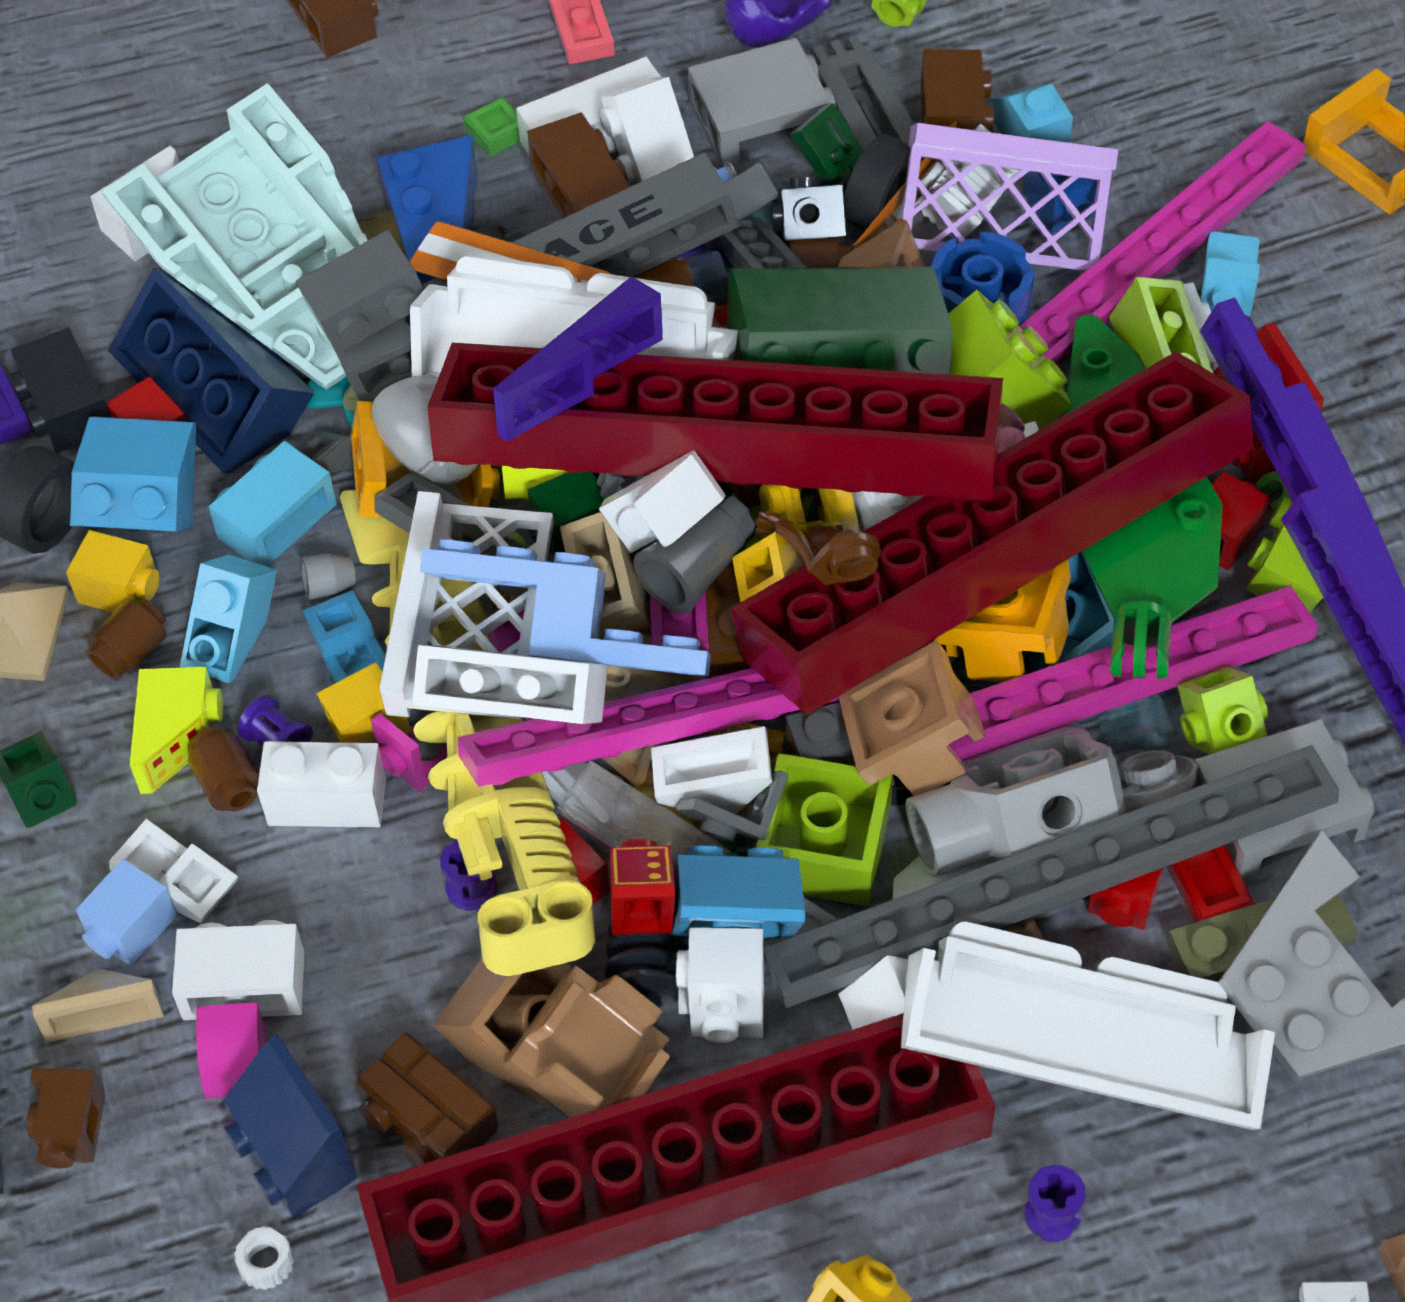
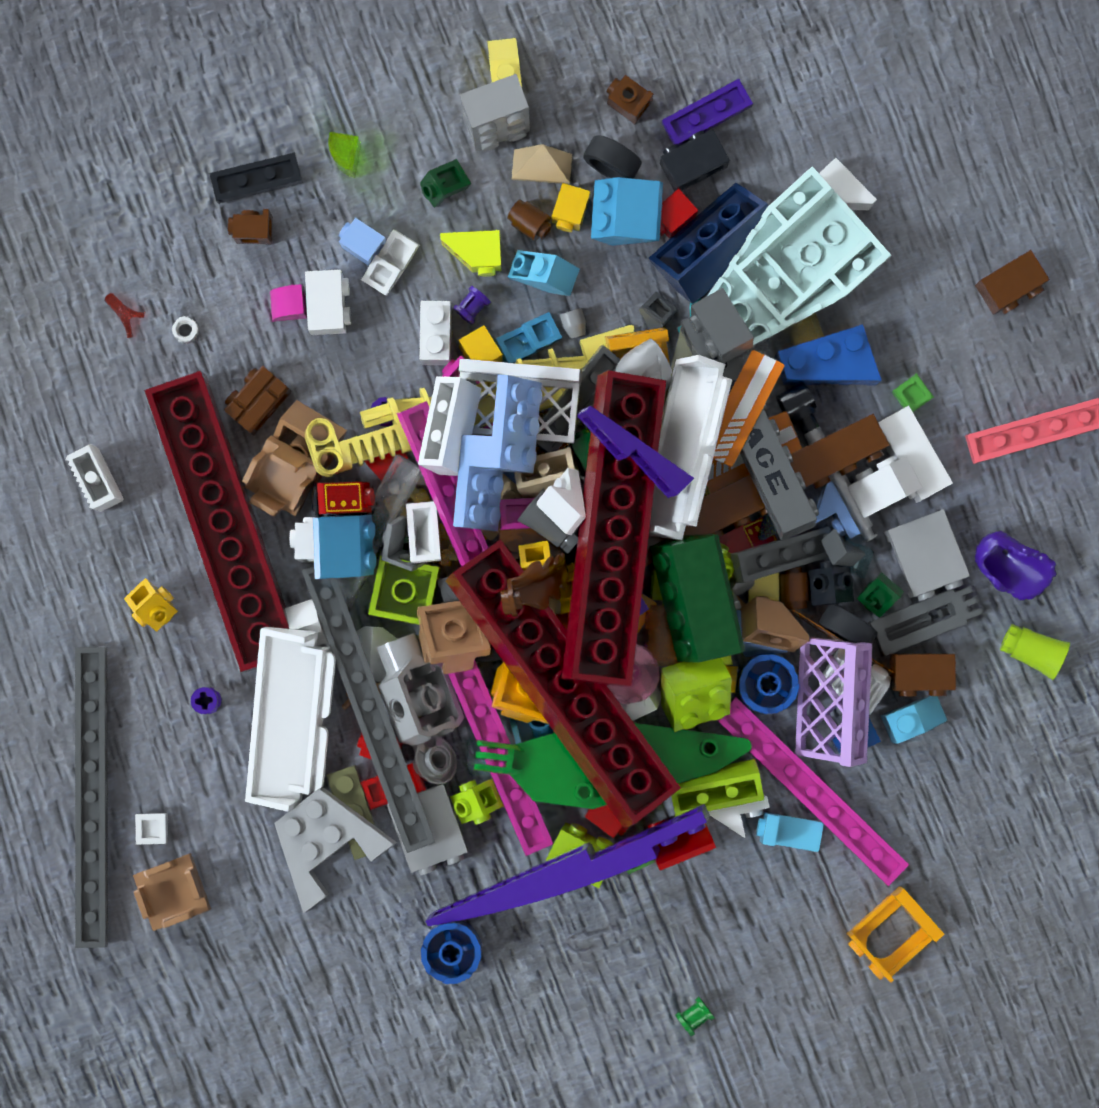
camera: 90 degrees right, 30 degrees up
tan slope [32,968,164,1043] -> none
reddish brown brick [188,727,259,811] -> none
medium azure brick [208,441,337,566] -> none
dark blue slope [223,1034,357,1219] -> none

